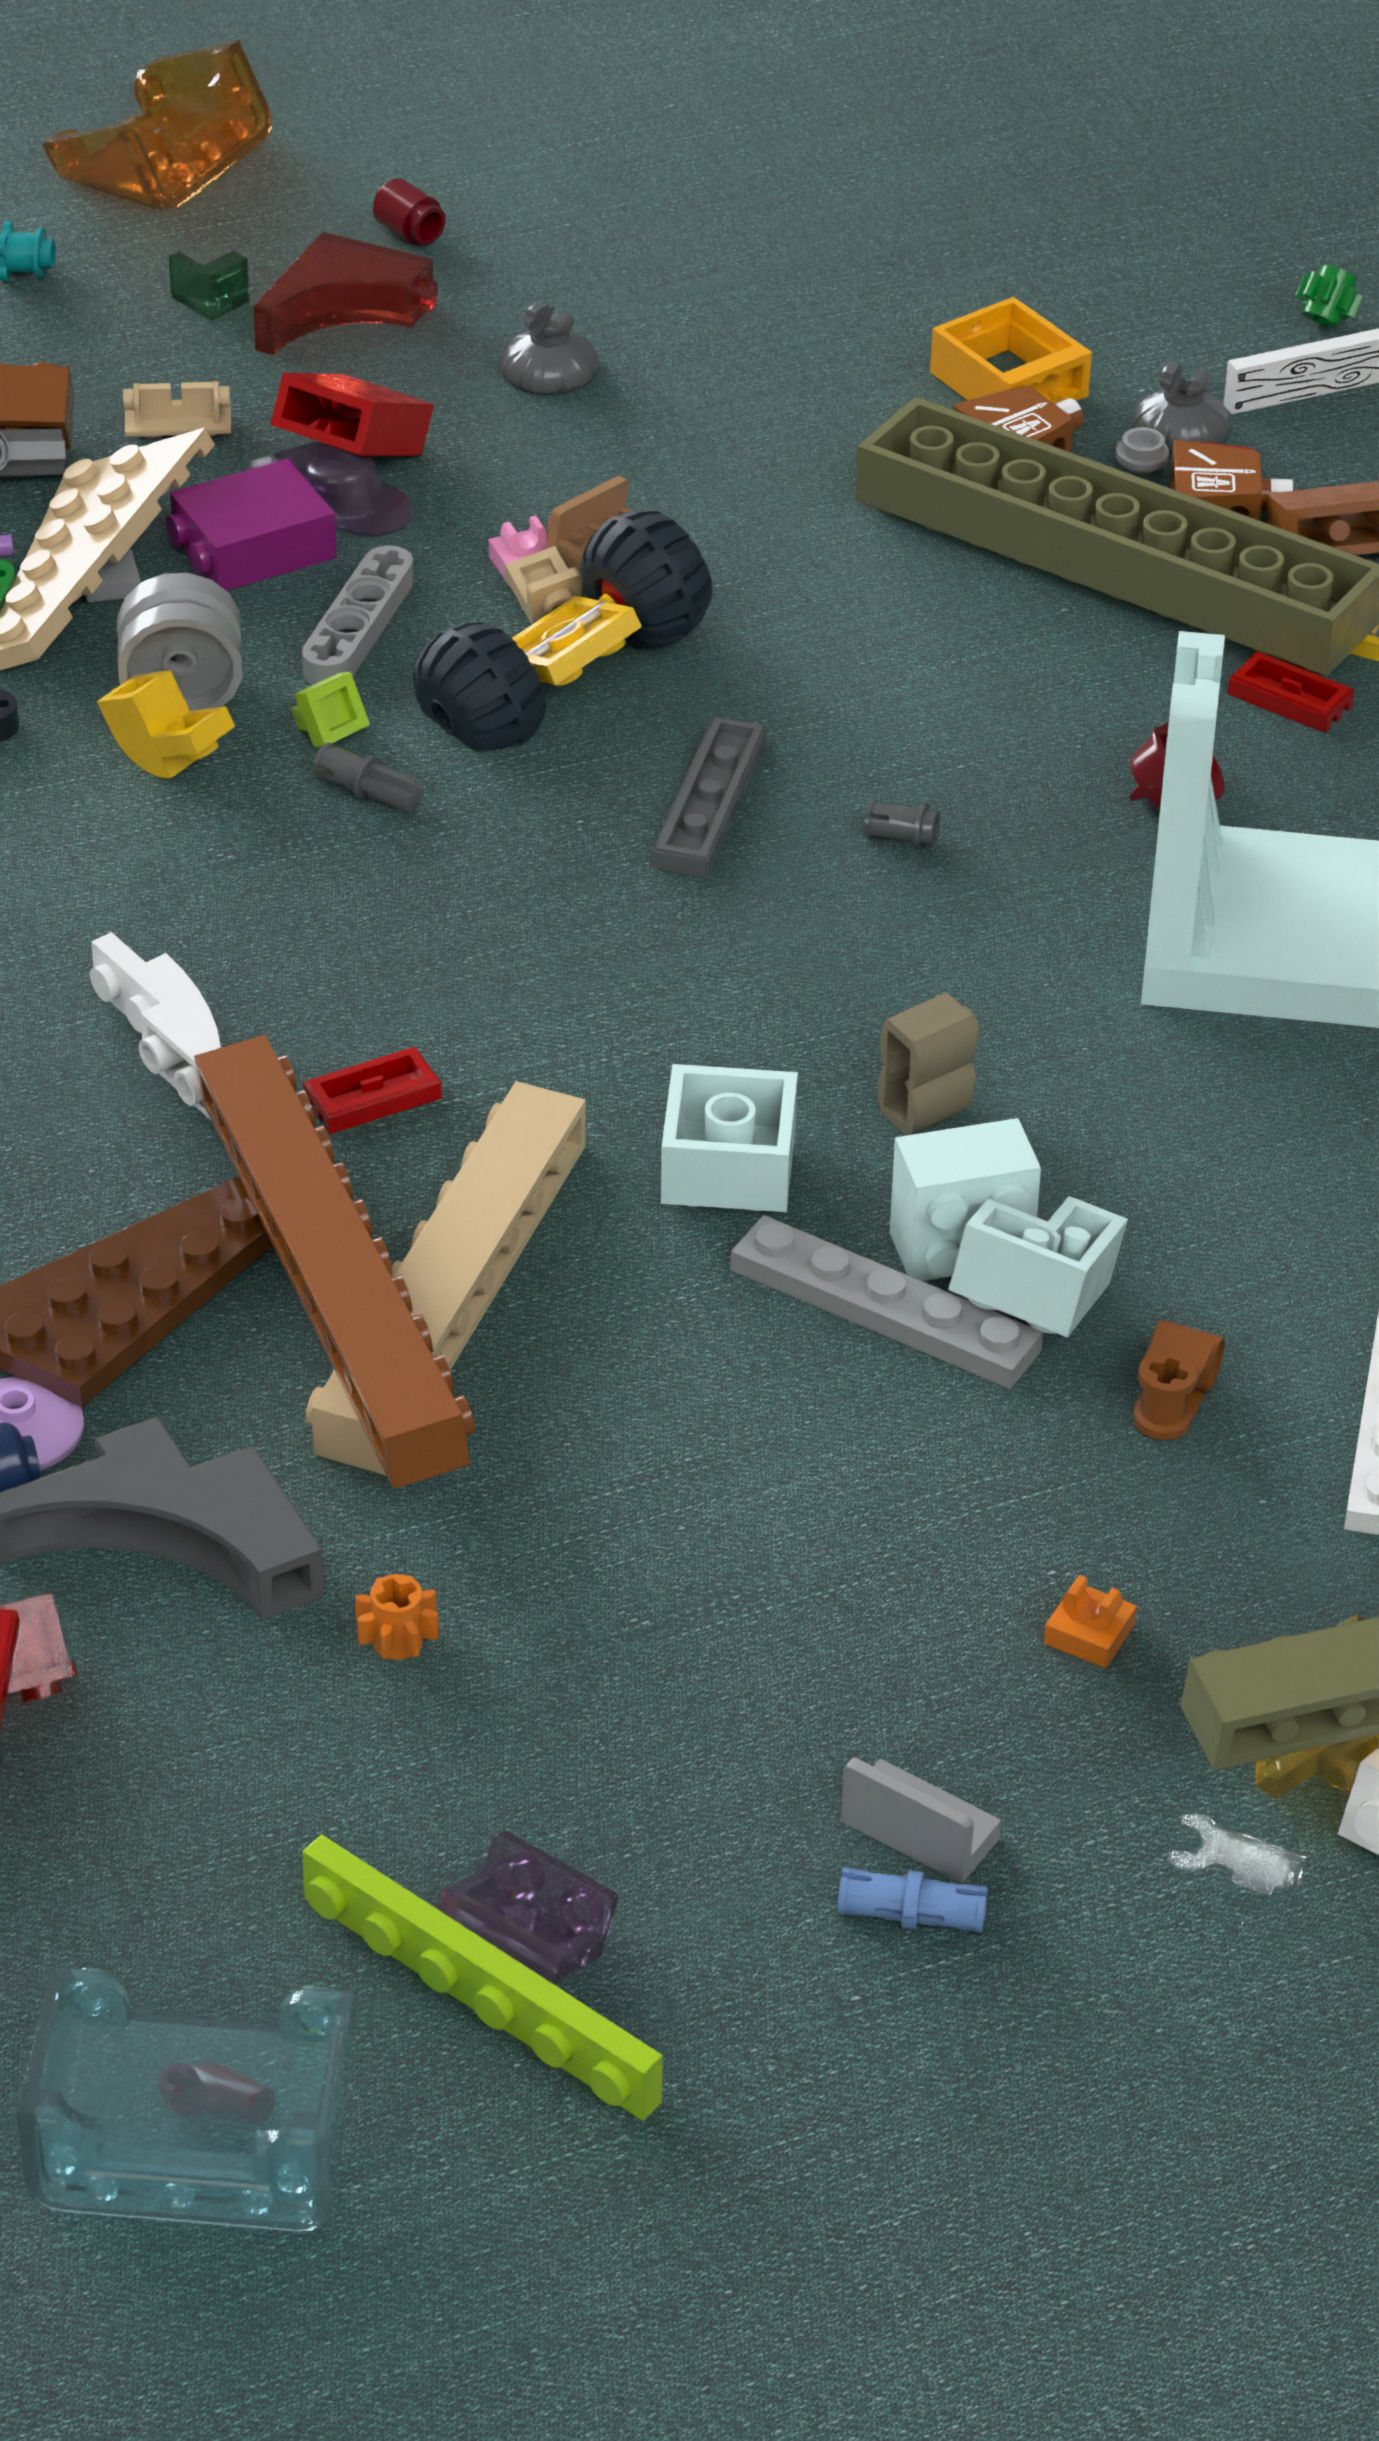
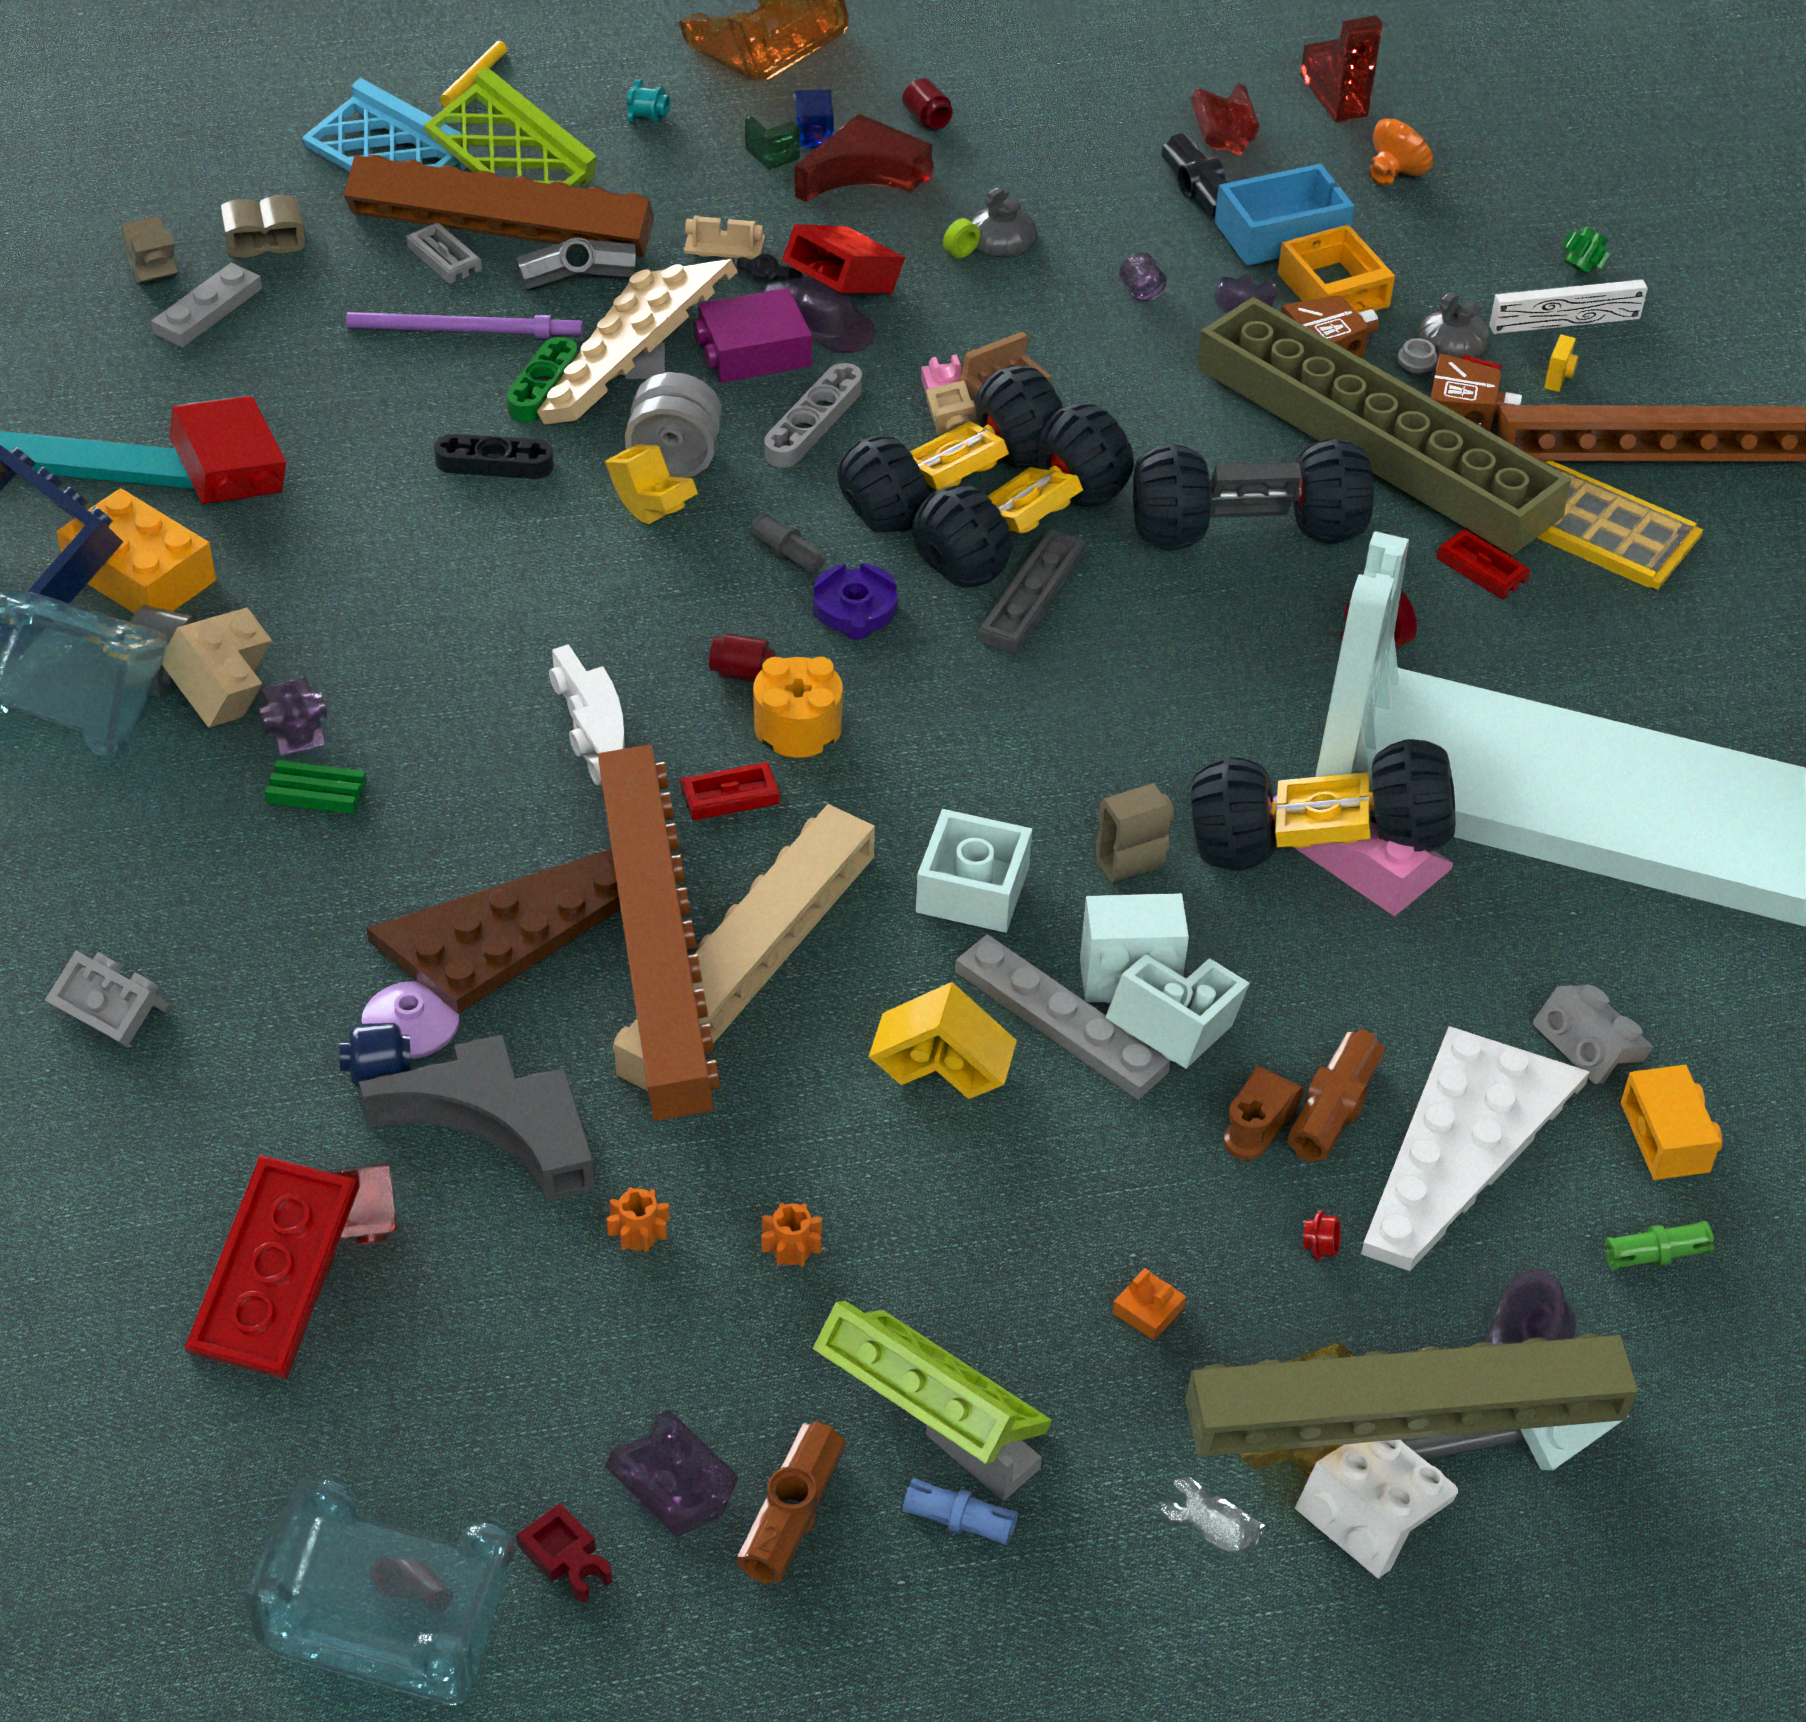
camera: 10 degrees right, 5 degrees up
lime tile [290,672,370,747] -> none
lime plate [302,1834,663,2121] -> none
dark grey pin [863,800,940,849] -> none
none -> dark red plate [516,1503,612,1603]
none -> dark red brick [709,633,776,682]
none -> black piece [729,254,803,282]
none -> dark orange piece [737,1421,846,1585]
none -> light orange brick [753,657,843,758]
none -> orange gear [761,1202,823,1267]
none -> clear blue brick [794,90,834,149]
none -> lime fence [812,1301,1052,1464]
none -> dark purple plate [813,564,898,640]
none -> yellow brick [868,982,1017,1099]
none -> black plate [912,404,1134,587]
none -> lime tile [943,218,980,259]
none -> clear purple wheel [1119,252,1167,302]
none -> black plate [1133,438,1374,550]
none -> black piece [1162,133,1227,217]
none -> clear red bracket [1190,83,1259,155]
none -> black plate [1191,739,1456,871]
none -> dark azure piece [1214,163,1355,266]
none -> hair [1215,273,1279,314]
none -> bright pink wedge [1273,796,1453,917]
none -> dark orange piece [1287,1029,1386,1163]
none -> clear red arch [1300,15,1383,123]
none -> red plate [1303,1210,1341,1261]
none -> orange hair [1369,118,1434,186]
none -> yellow plate [1544,334,1579,392]

